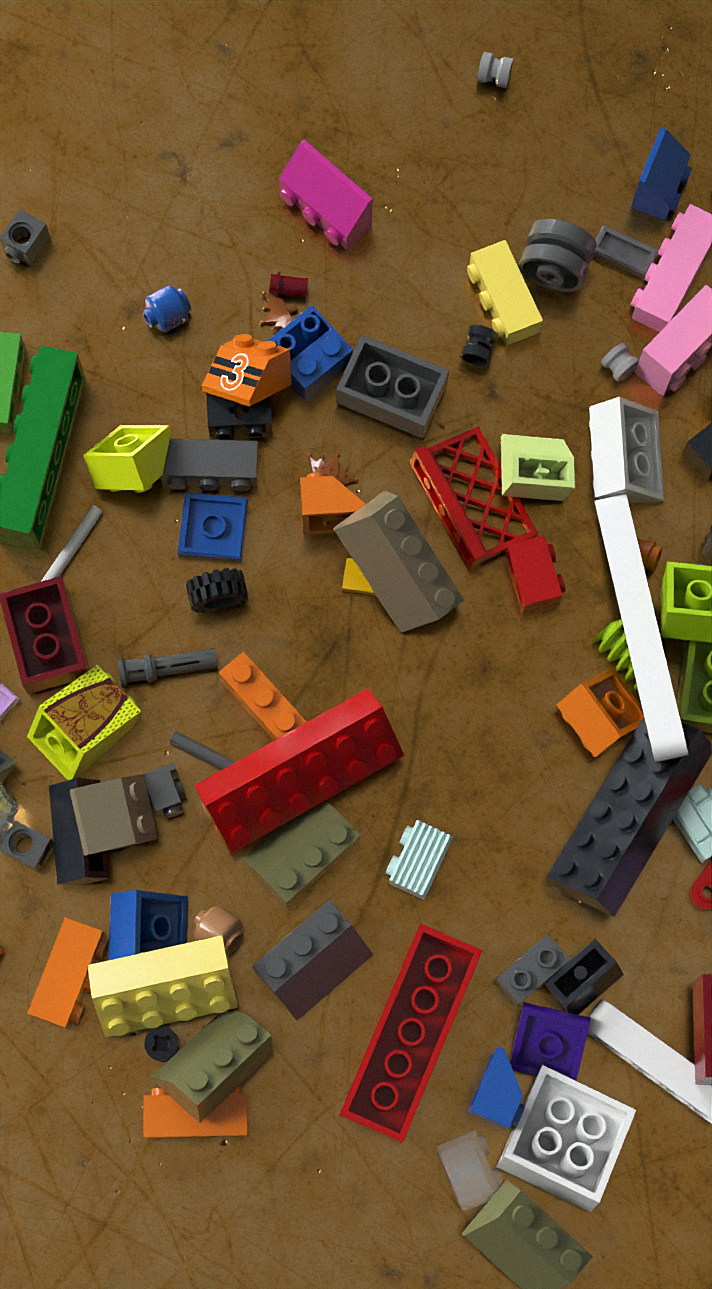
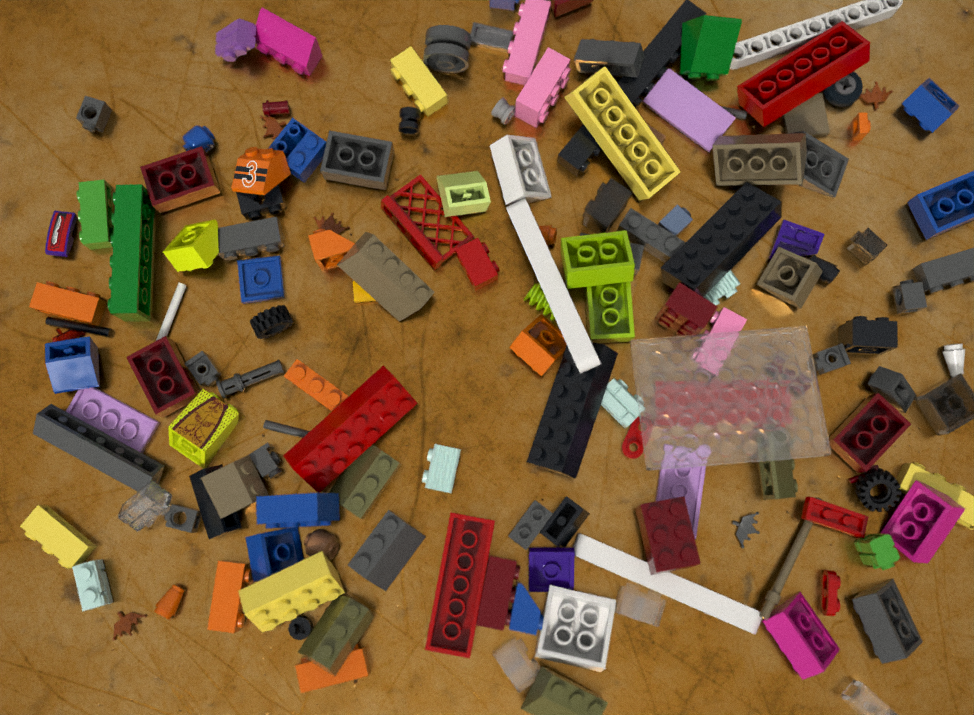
camera: 10 degrees left, 5 degrees up
none -> dark red brick [140,146,221,213]
none -> dark grey brick [184,351,222,387]
none -> medium lavender brick [215,18,256,62]
none -> blue brick [256,493,340,528]
none -> dark red brick [476,555,520,631]
none -> clear brick [614,582,666,627]

